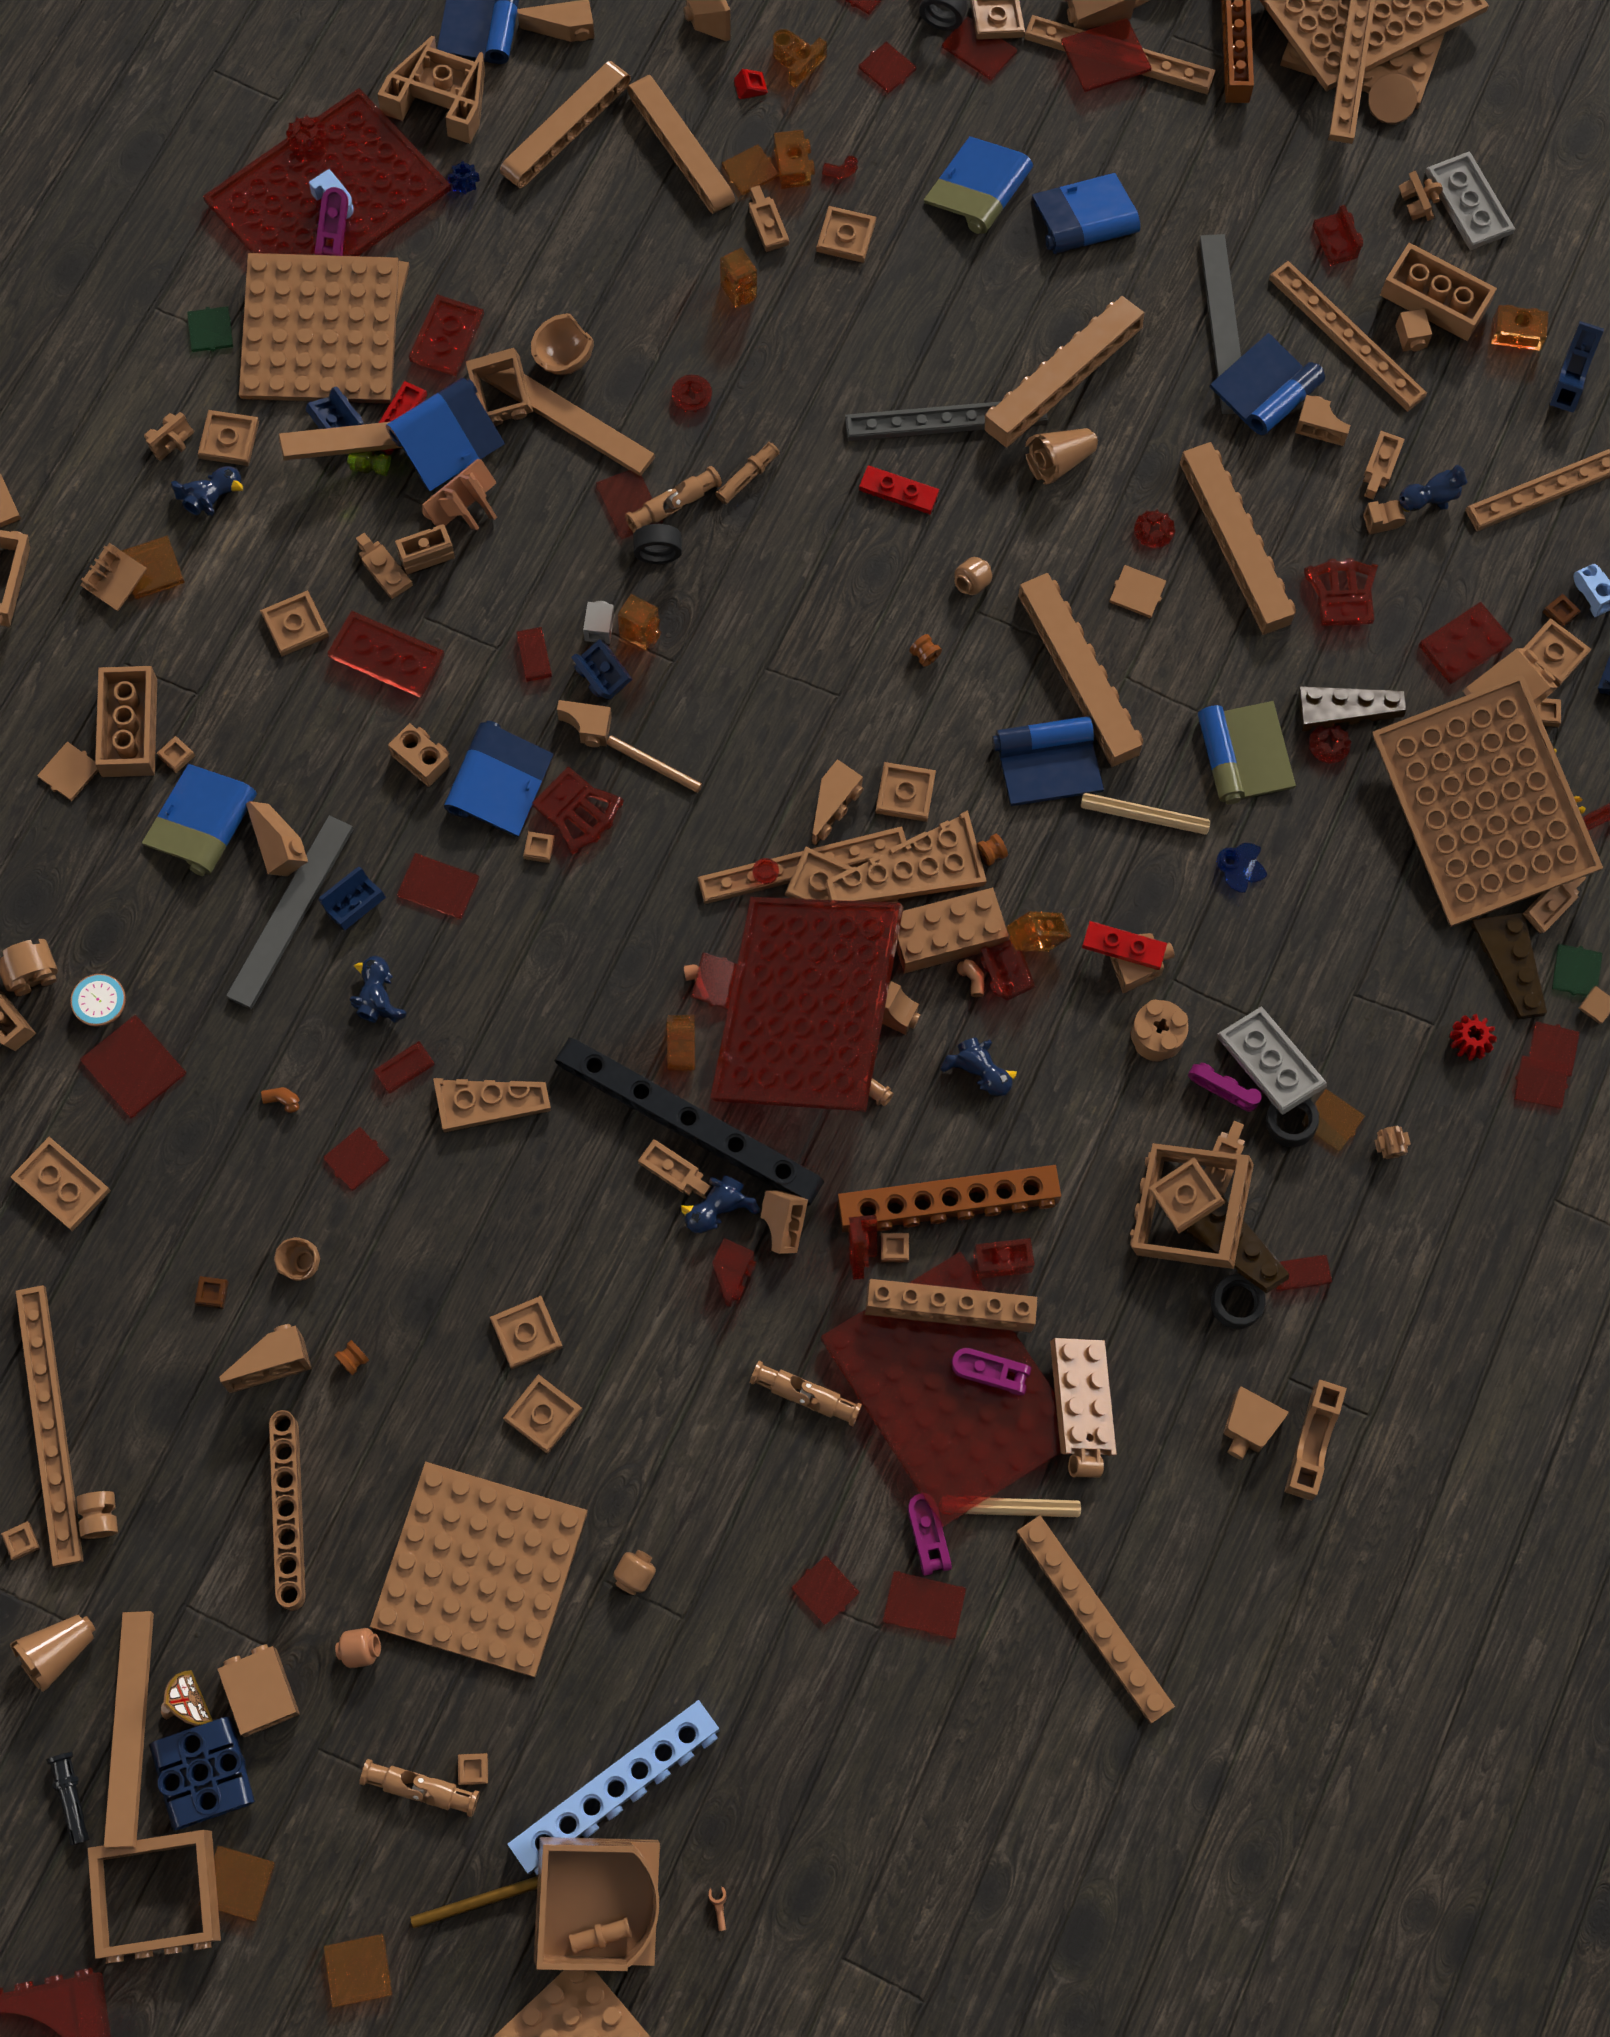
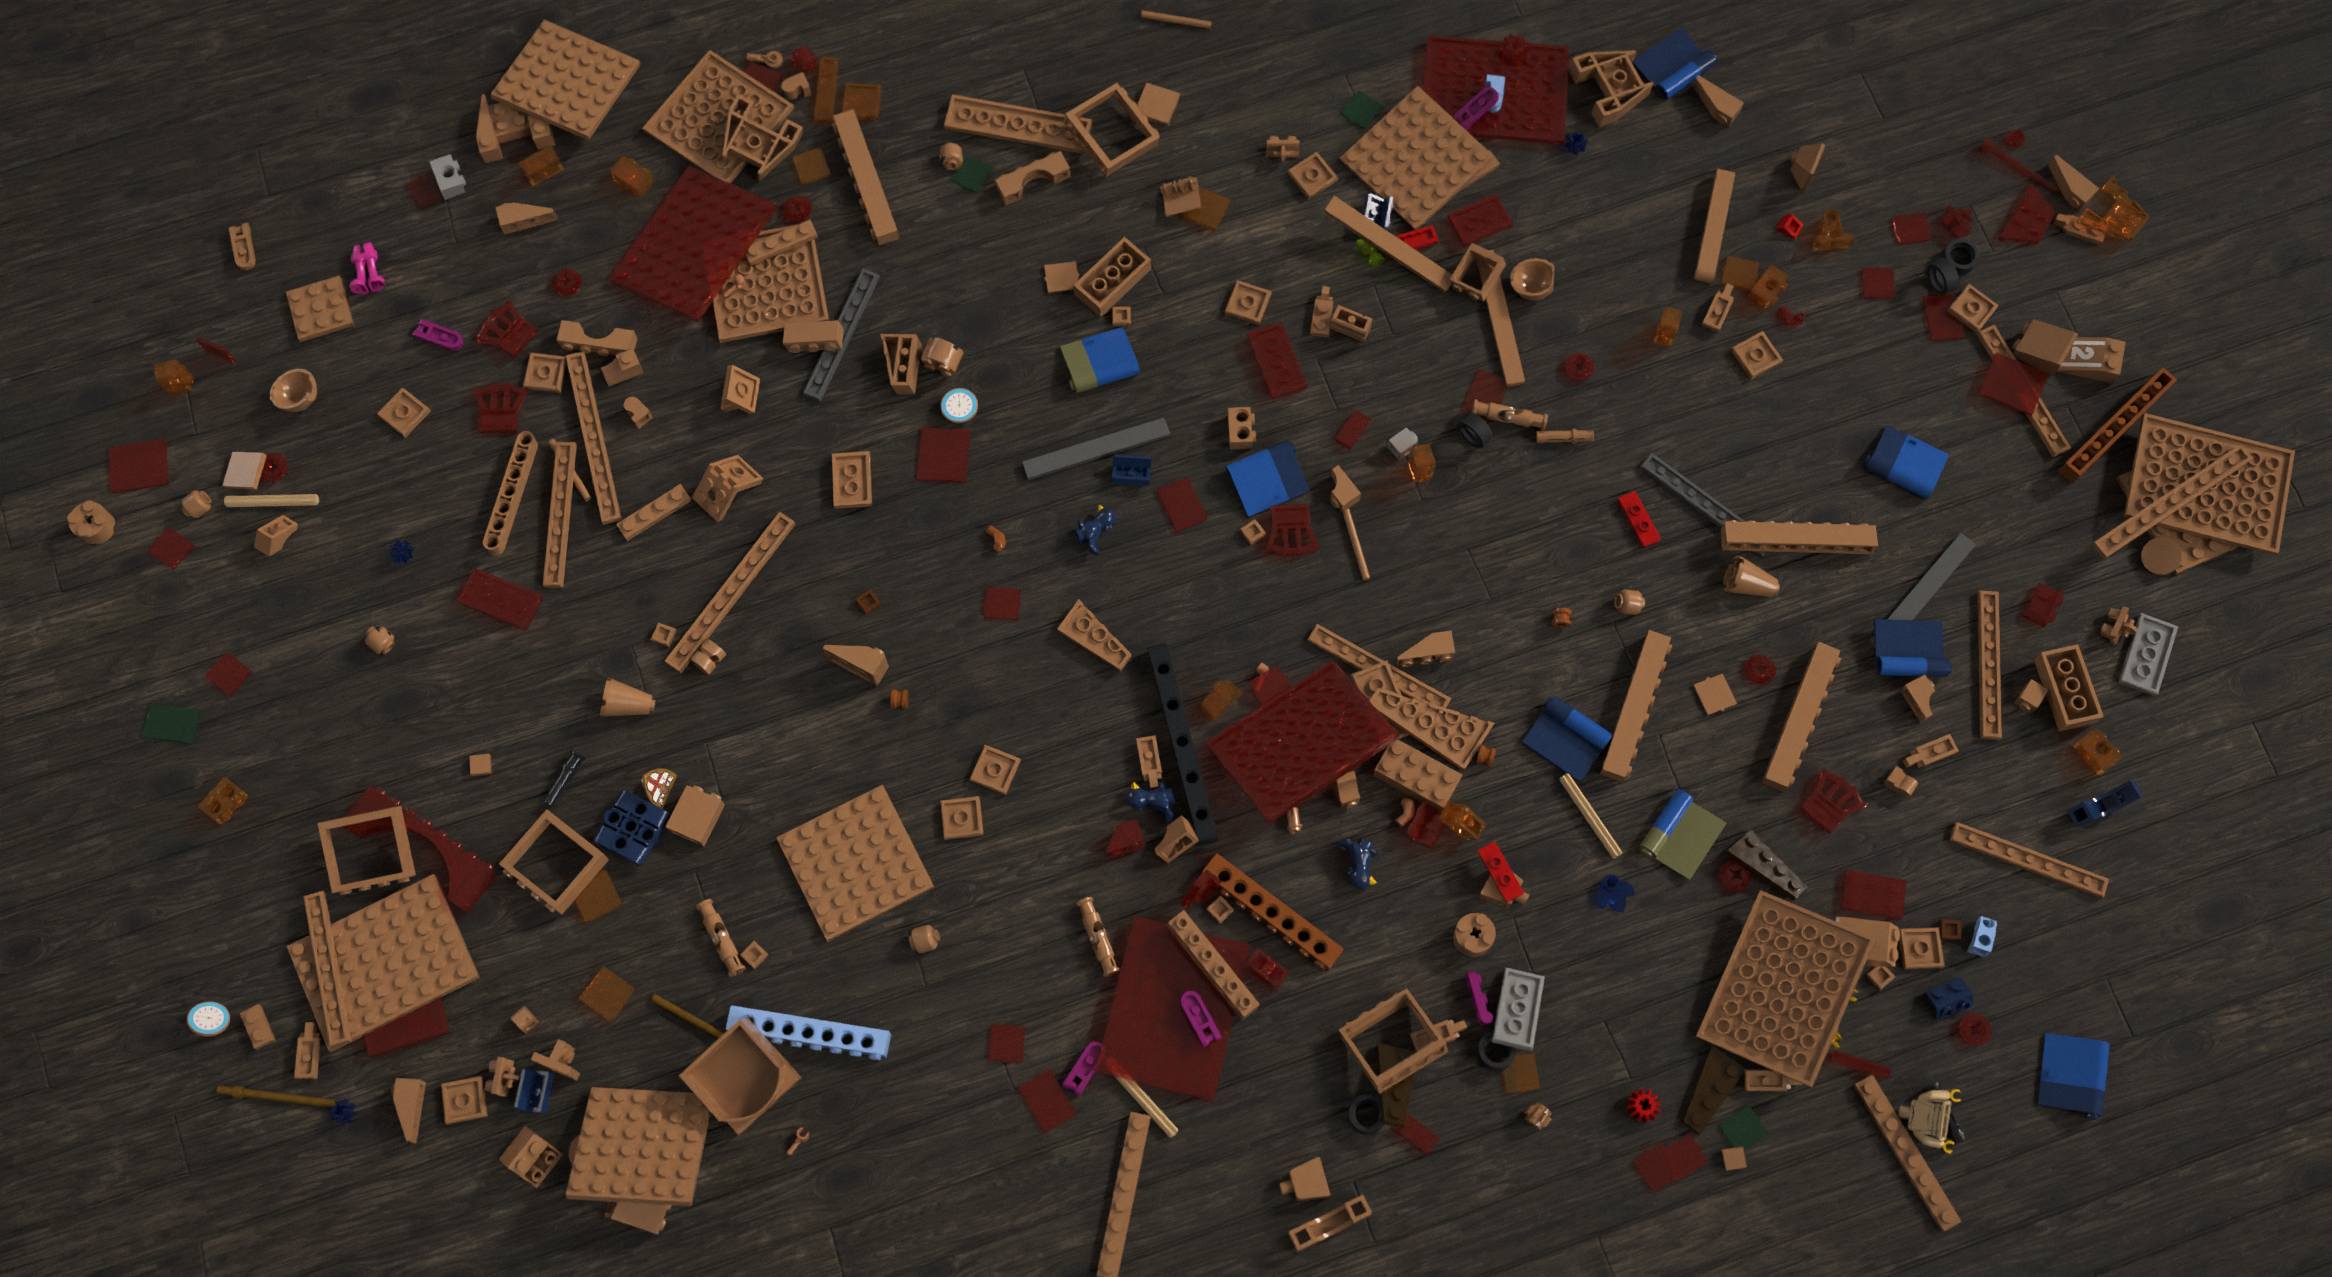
camera: 50 degrees right, 0 degrees up
medium nougat tile [104,1611,154,1849] -> none
dark blue animal [171,466,243,516] -> none
medium nougat slope [246,801,308,876] -> none
medium nougat beam [269,1410,306,1611] -> none
medium nougat hair [274,1237,320,1281] -> none
nougat head [335,1628,381,1668] -> none
clear red tile [374,1041,435,1094] -> none
blue door [386,377,505,491] -> none
nougat piece [422,459,497,530] -> none
medium nougat beam [500,61,631,188] -> none
medium nougat pin [569,1918,632,1954] -> none
dark blue bracket [571,639,633,700] -> none
clear red plate [752,858,779,884] -> none
medium nougat tile [876,762,936,822] -> none
blue door [924,136,1033,234] -> none
hinge [1050,1338,1117,1478] -> none
medium nougat tile [1148,1157,1225,1233] -> none
dark blue animal [1399,465,1468,512] -> none

